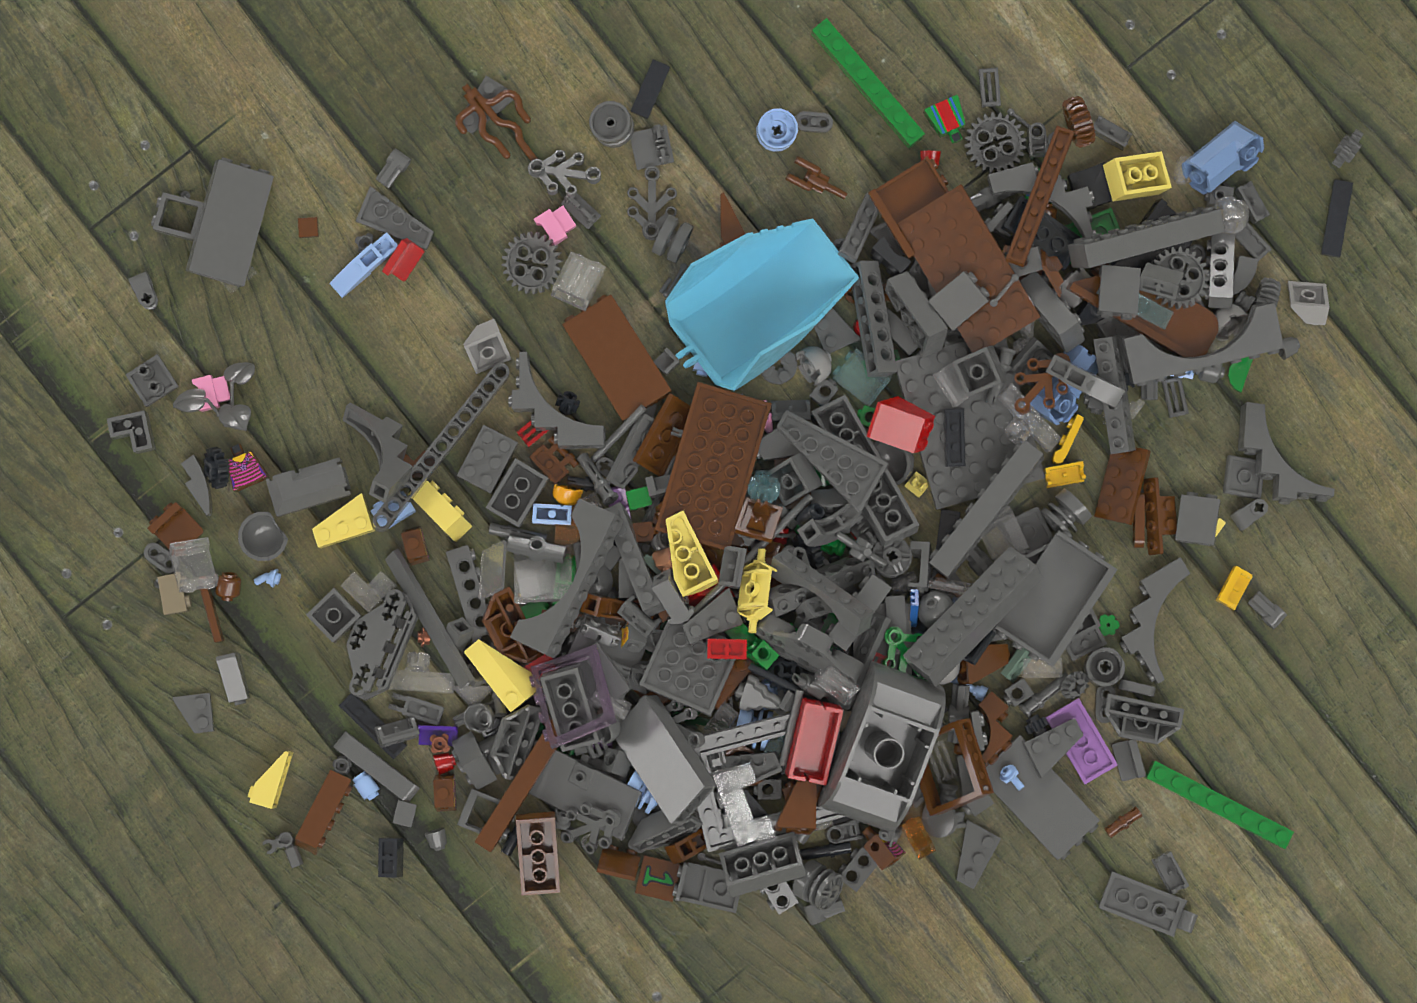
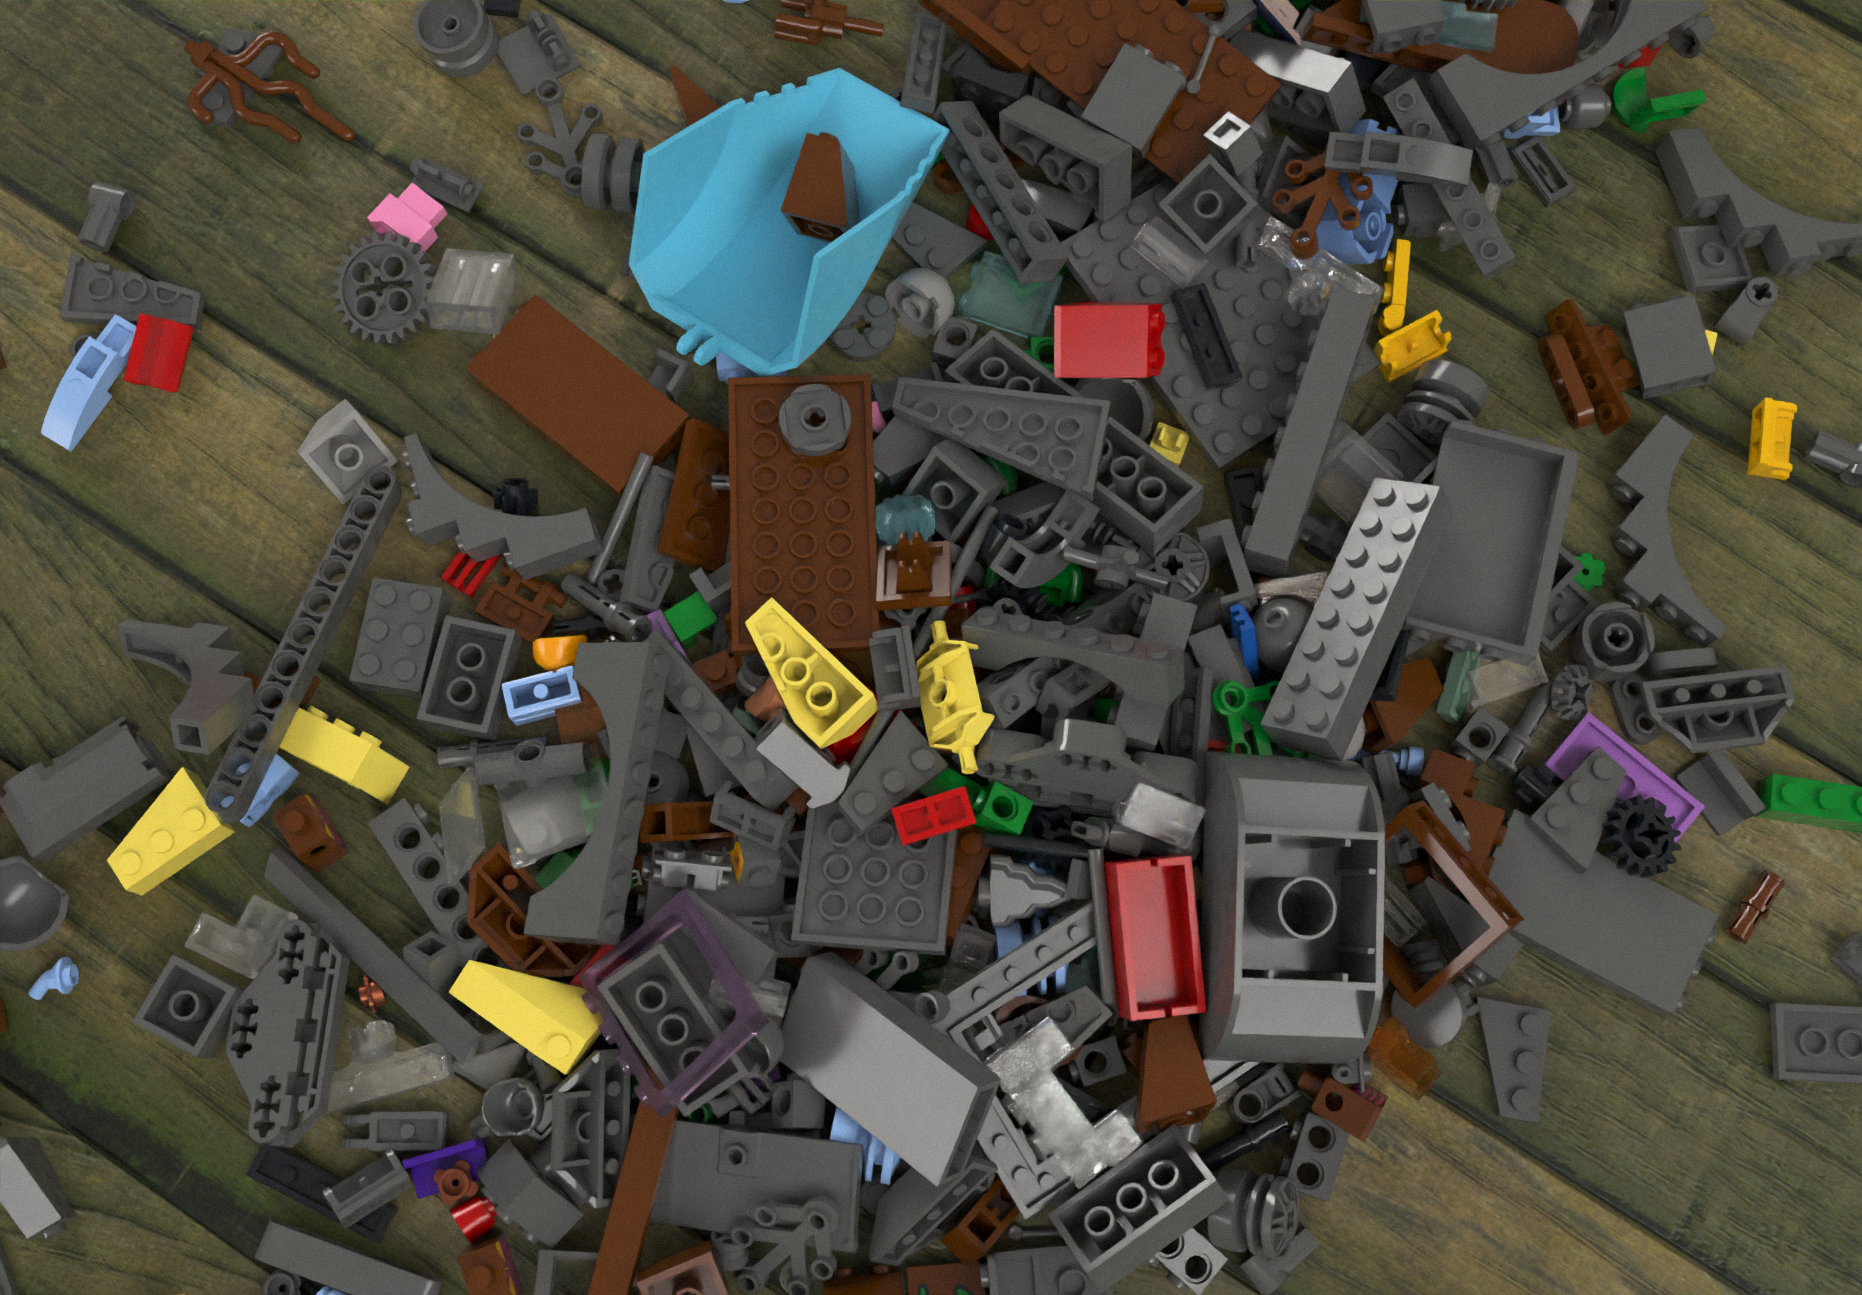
camera: 15 degrees left, 10 degrees down
plant [528,150,601,198] -> none
light blue plate [1000,765,1025,791] -> none
reddish brown plate [1094,447,1151,525] -> none
none -> dark grey plate [779,384,851,456]
none -> reddish brown slope [780,132,860,243]
none -> dark grey brick [1203,111,1263,177]
none -> black gear [1602,795,1681,878]
none -> green tile [1630,89,1707,126]

